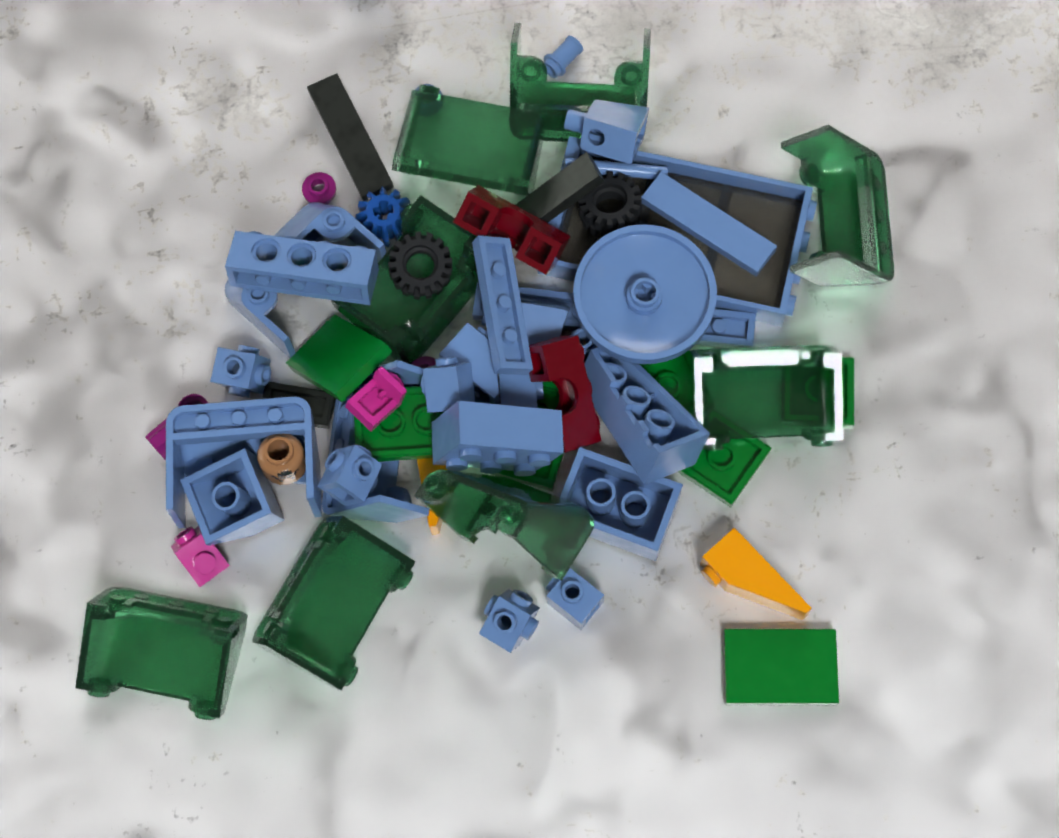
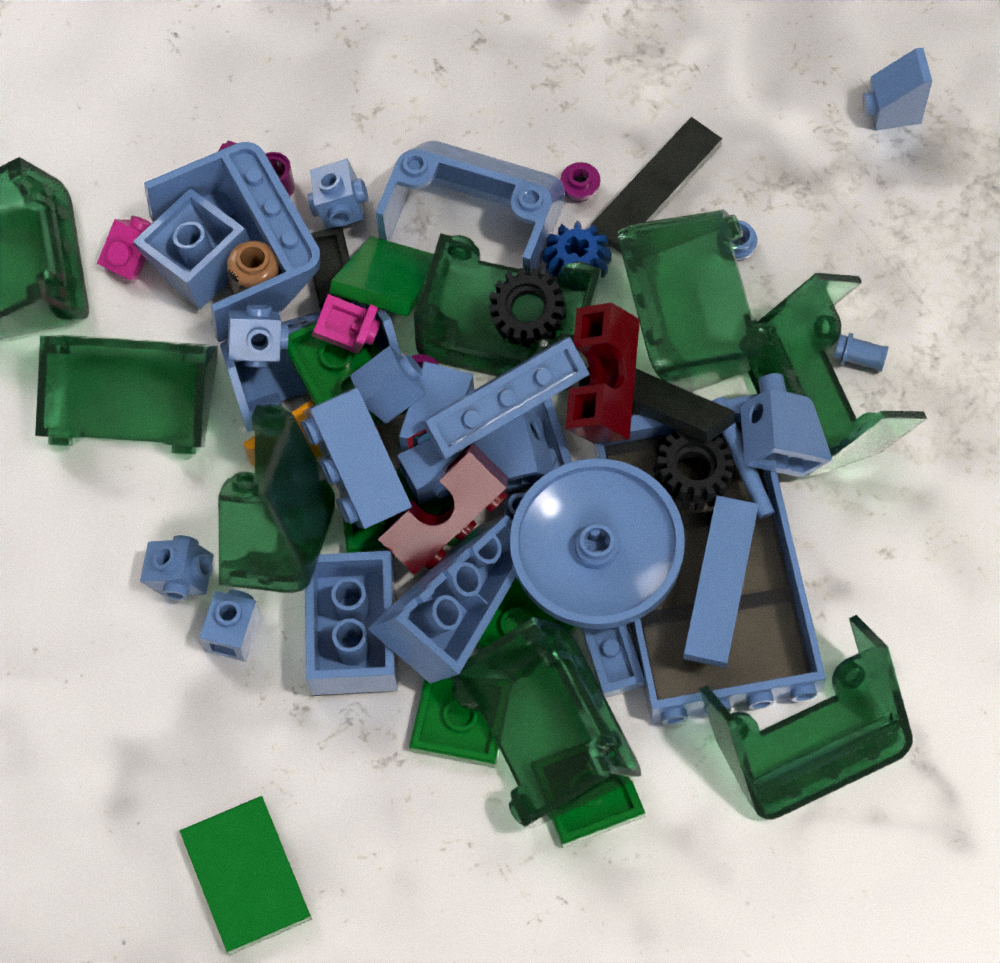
camera: 65 degrees right, 5 degrees down
medium blue brick [225,231,379,305] -> none
light orange slope [700,528,812,620] -> none

